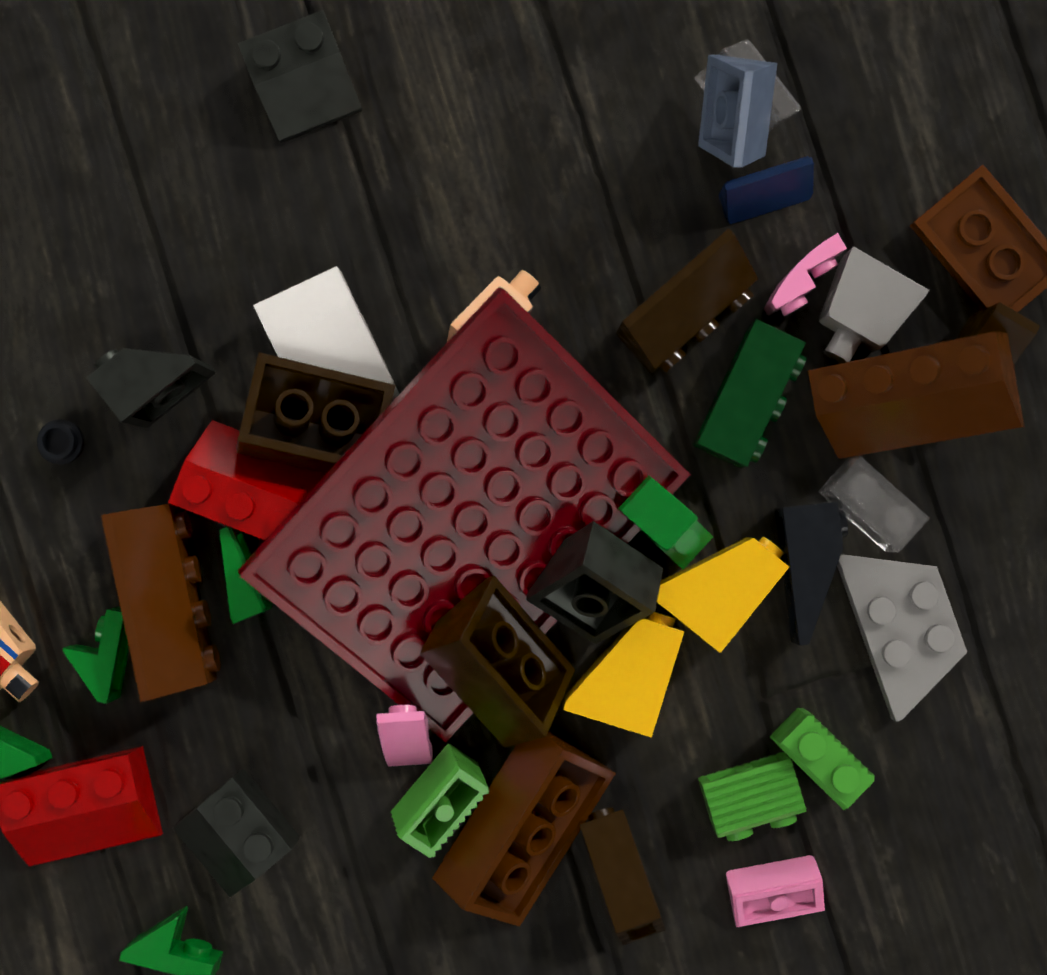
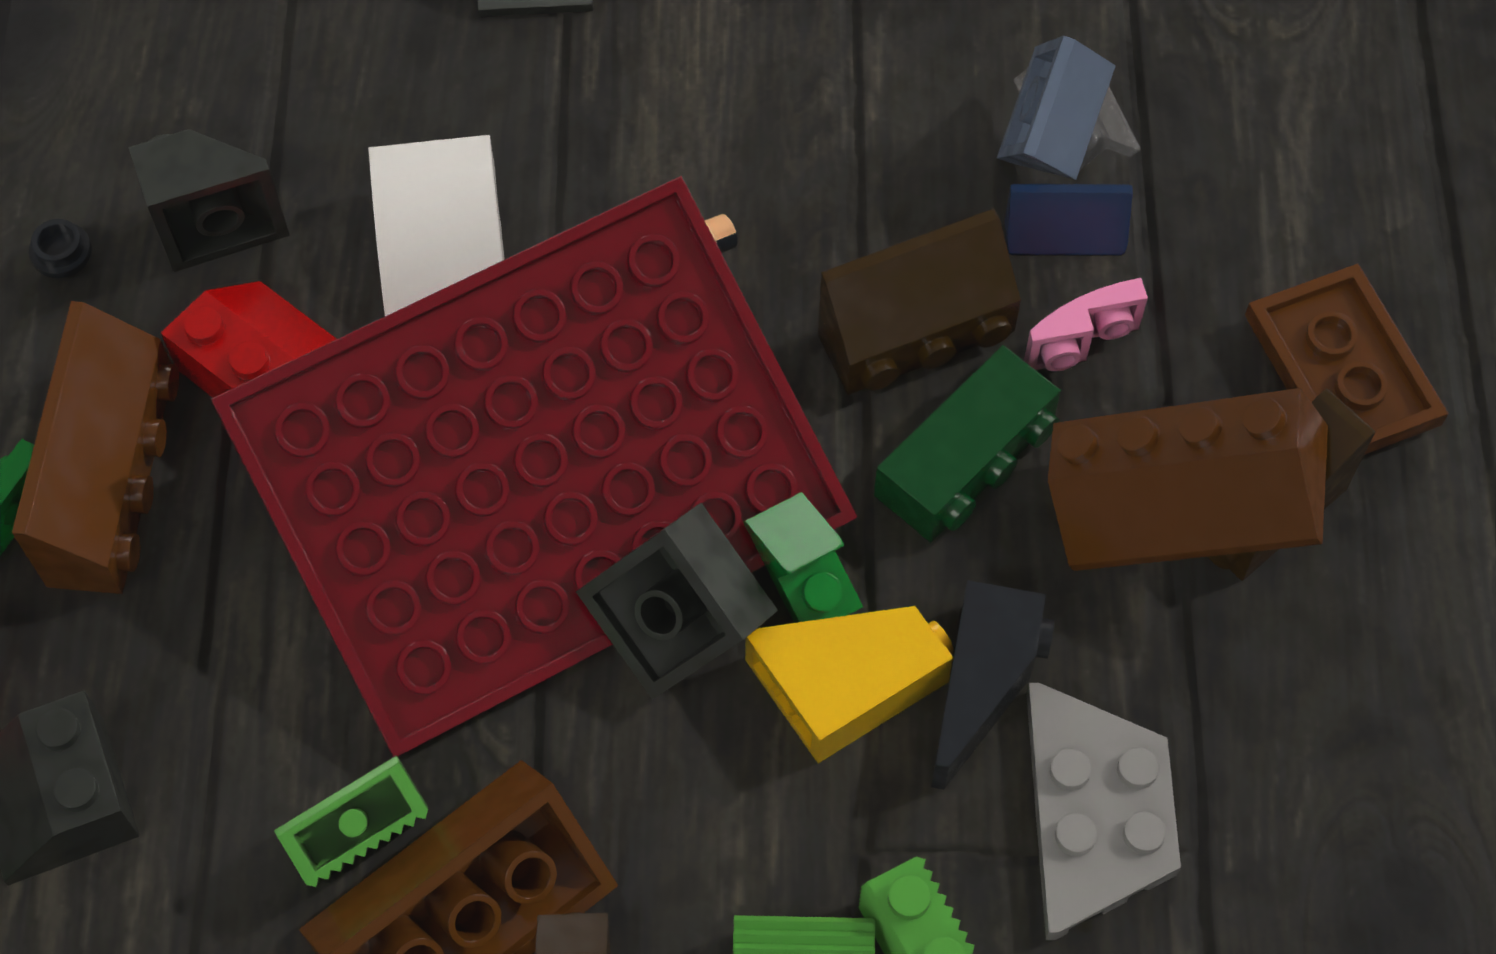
camera: 15 degrees right, 25 degrees down
green slope [219,526,273,624] -> none
dark brown slope [237,352,395,474] -> none
bright pink slope [377,705,433,767] -> none
dark brown slope [419,575,575,747] -> none
yellow slope [562,612,684,738] -> none
clear brick [818,456,929,553] -> none
light grey torso [819,247,929,363] -> none

